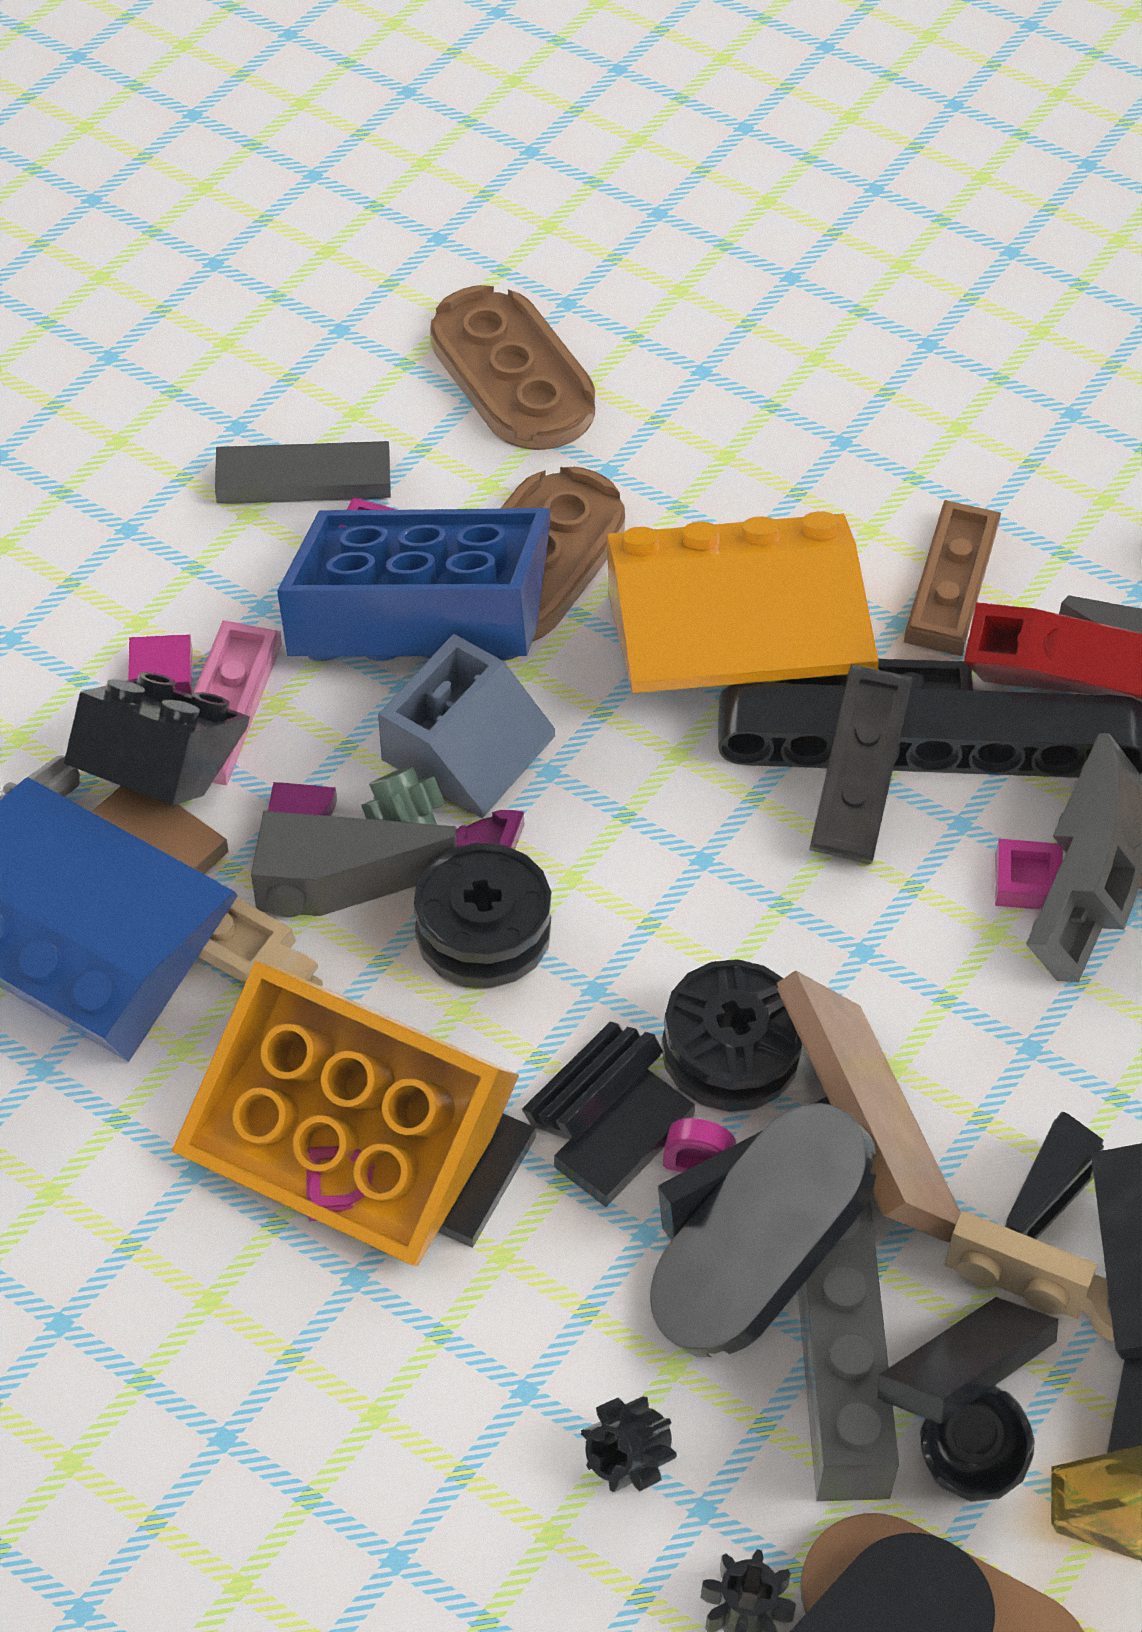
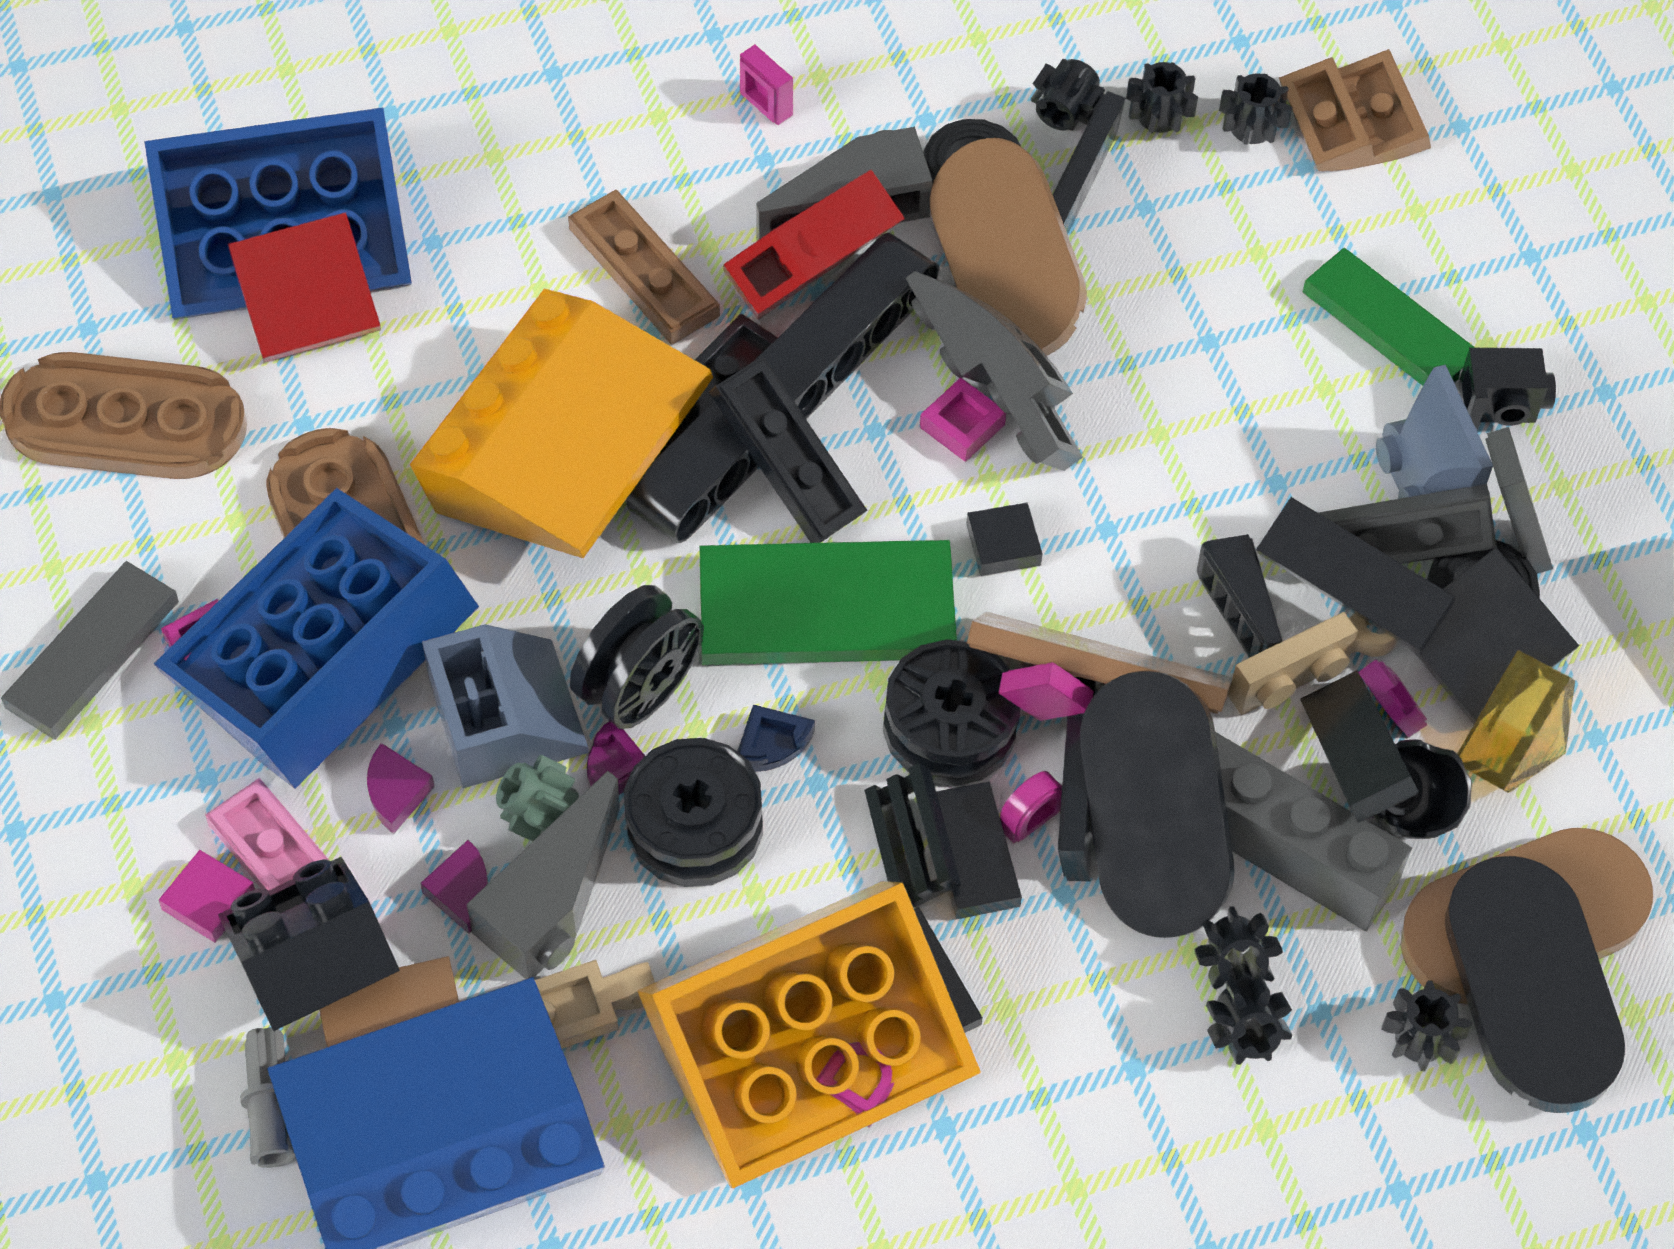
camera: 55 degrees left, 5 degrees up
none -> blue slope [144,107,412,320]
none -> red tile [228,212,381,363]
none -> magenta tile [367,743,435,834]
none -> black wheel [570,585,704,729]
none -> green tile [699,540,957,665]
none -> dark blue tile [737,704,815,772]
none -> black tile [966,502,1043,576]
none -> dark pink tile [999,662,1094,721]
none -> black gear [1194,906,1283,990]
none -> magenta tile [1358,659,1427,738]

